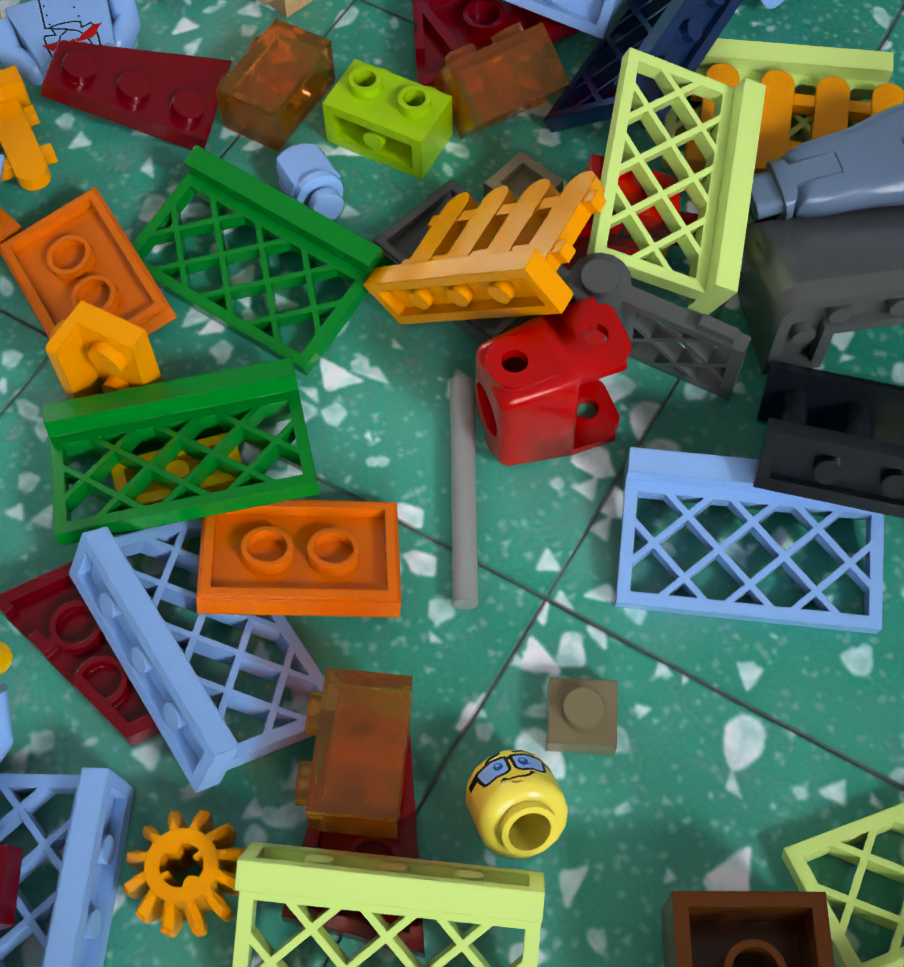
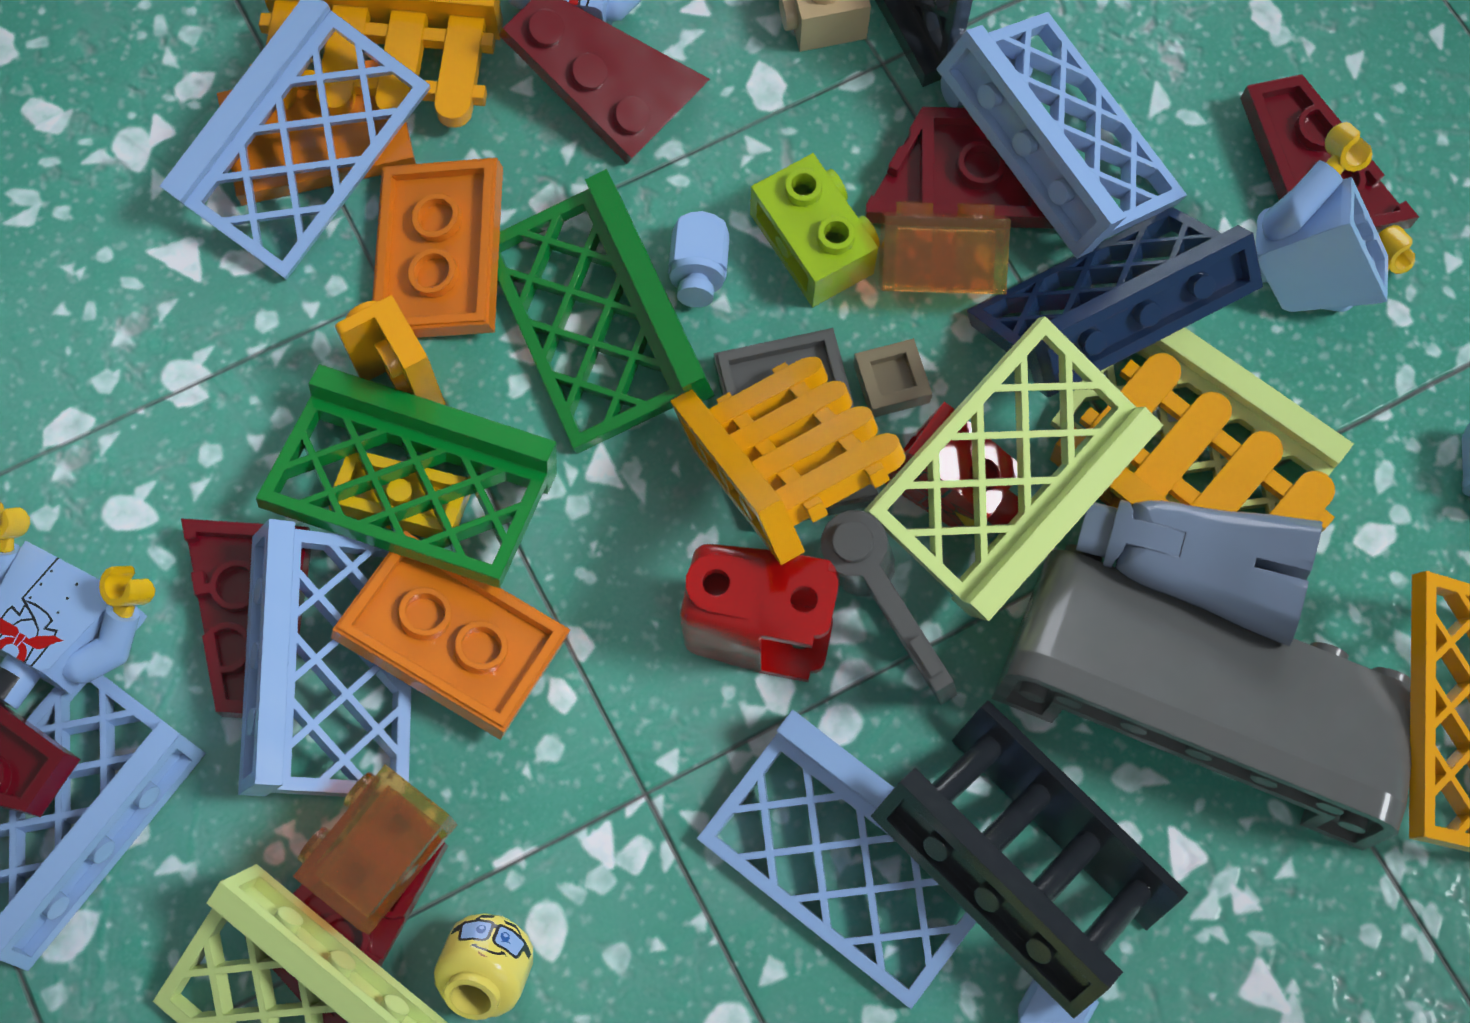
camera: 30 degrees right, 10 degrees up
light orange gear [124,810,245,938] -> none
clear orange brick [216,18,335,152] -> none
light grey bar [450,376,479,610] -> none
dark tan plate [546,677,618,755] -> none

